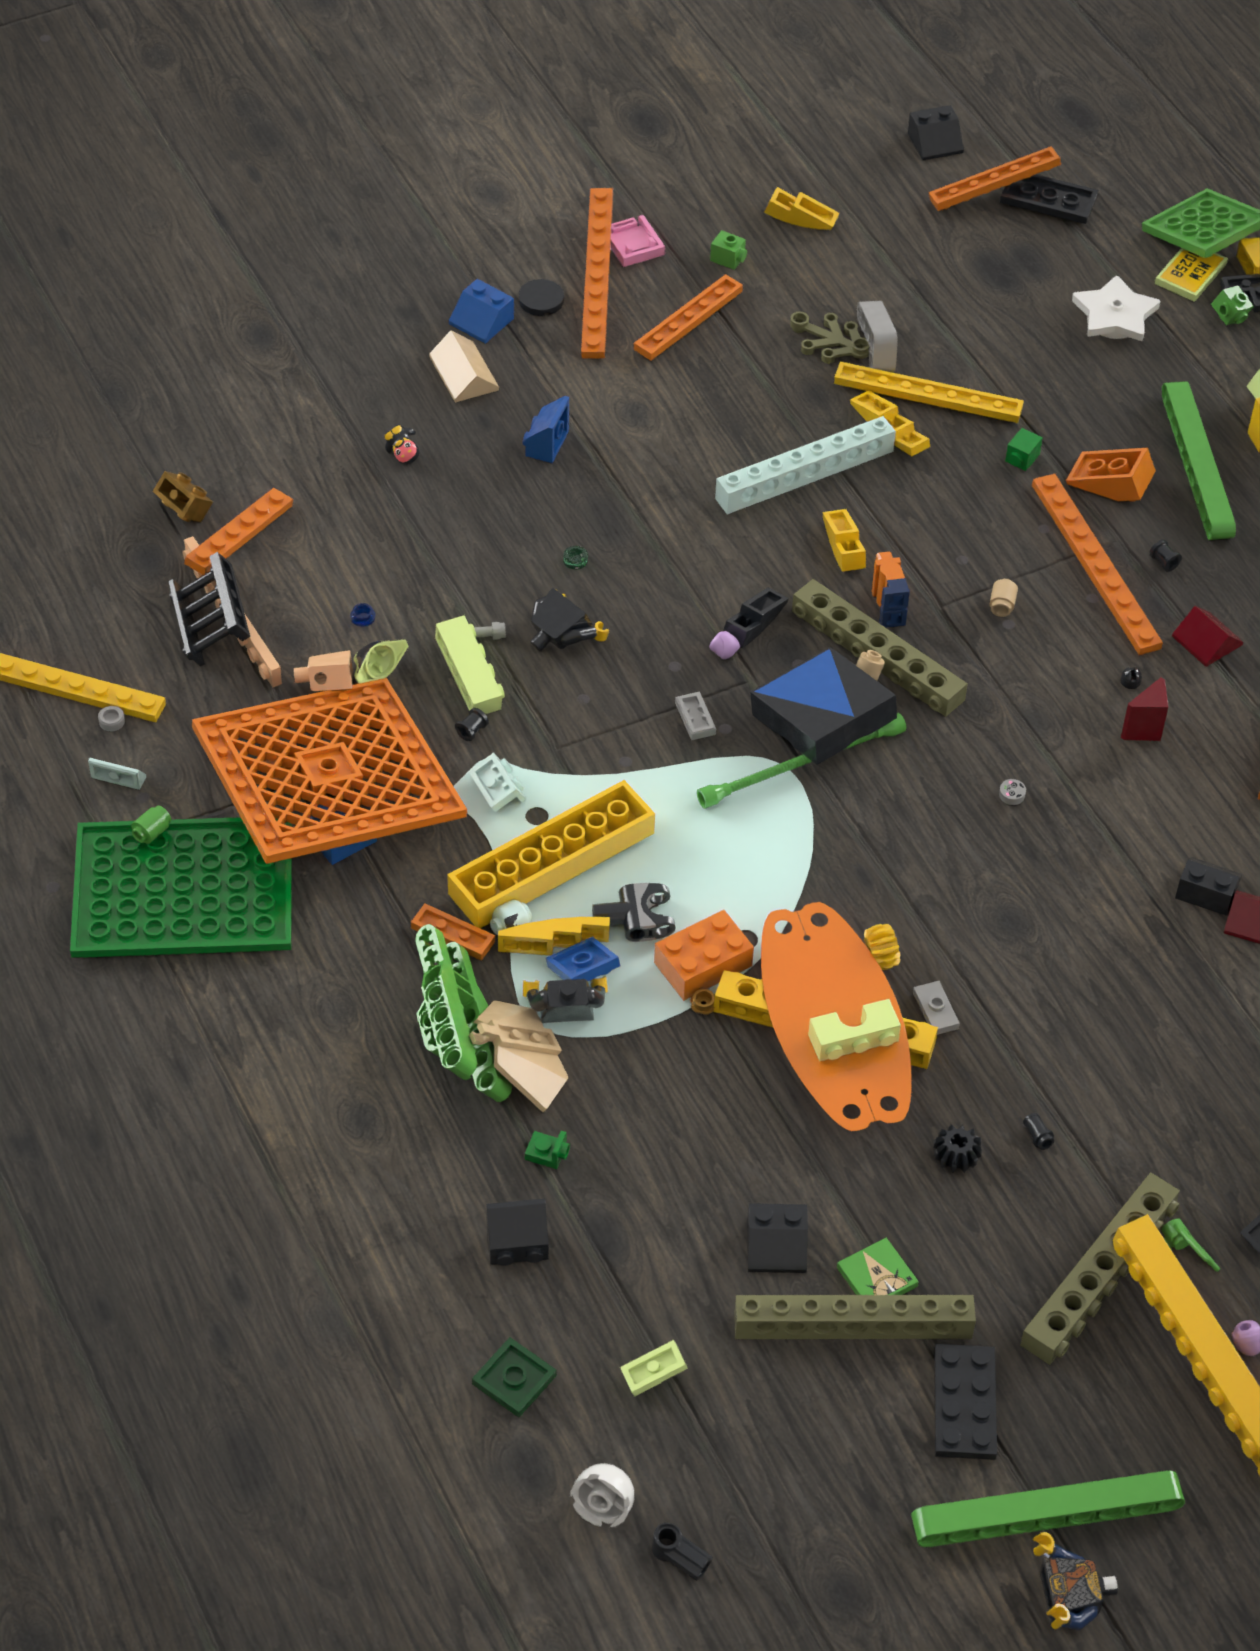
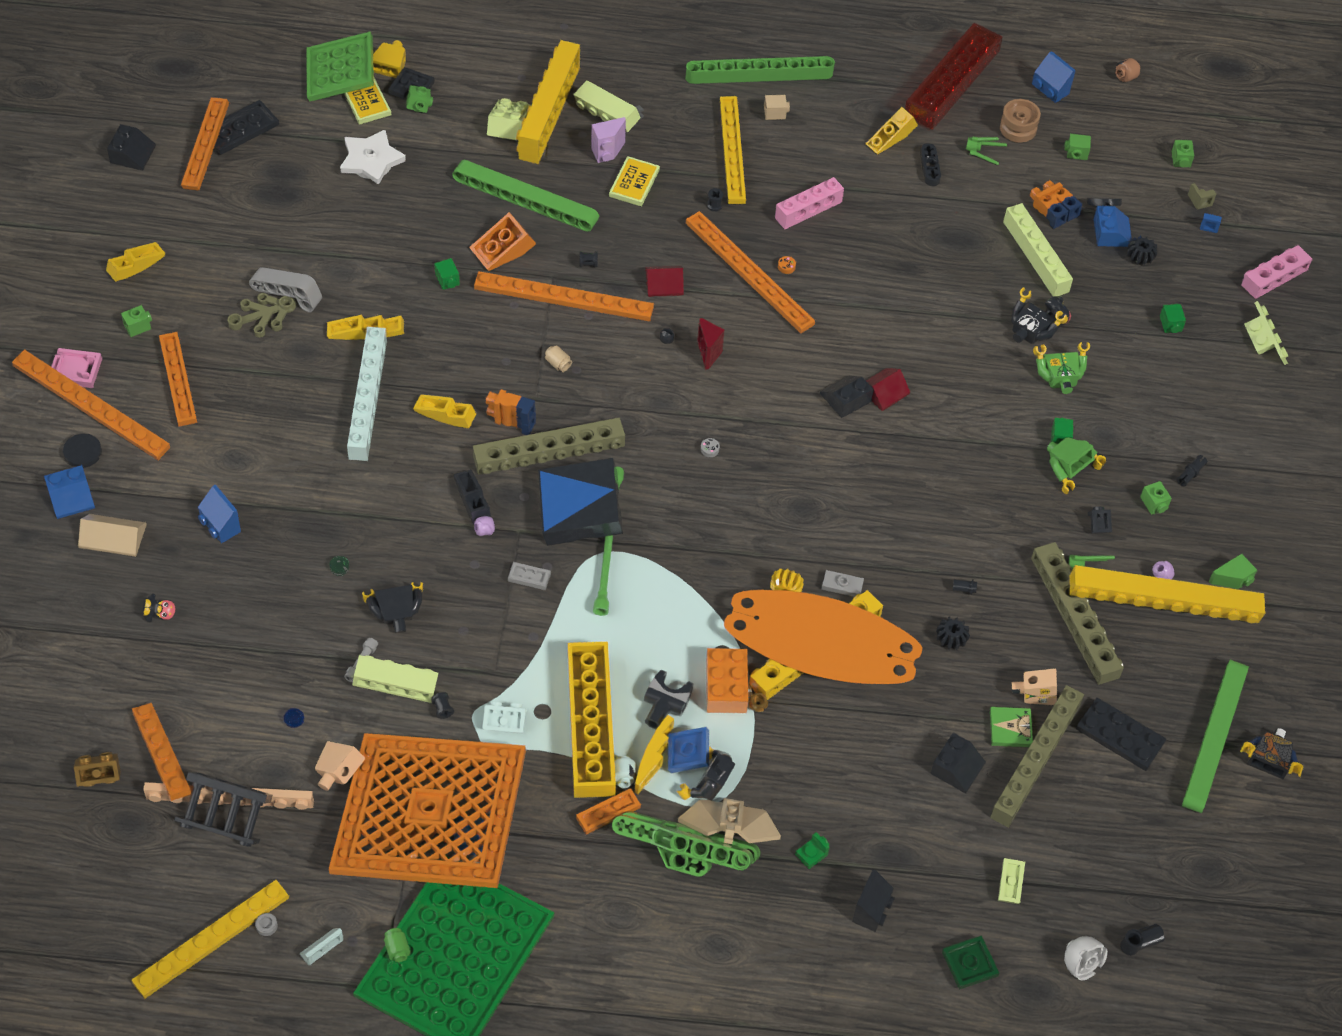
camera: 60 degrees left, 5 degrees up
yellowish green hat [354,639,409,684] -> none
yellowish green arch [808,999,901,1061] -> none
yellow plate [834,362,1024,423] -> none
tan brick [856,650,885,681] -> none
none -> light nougat torso [1012,669,1057,705]

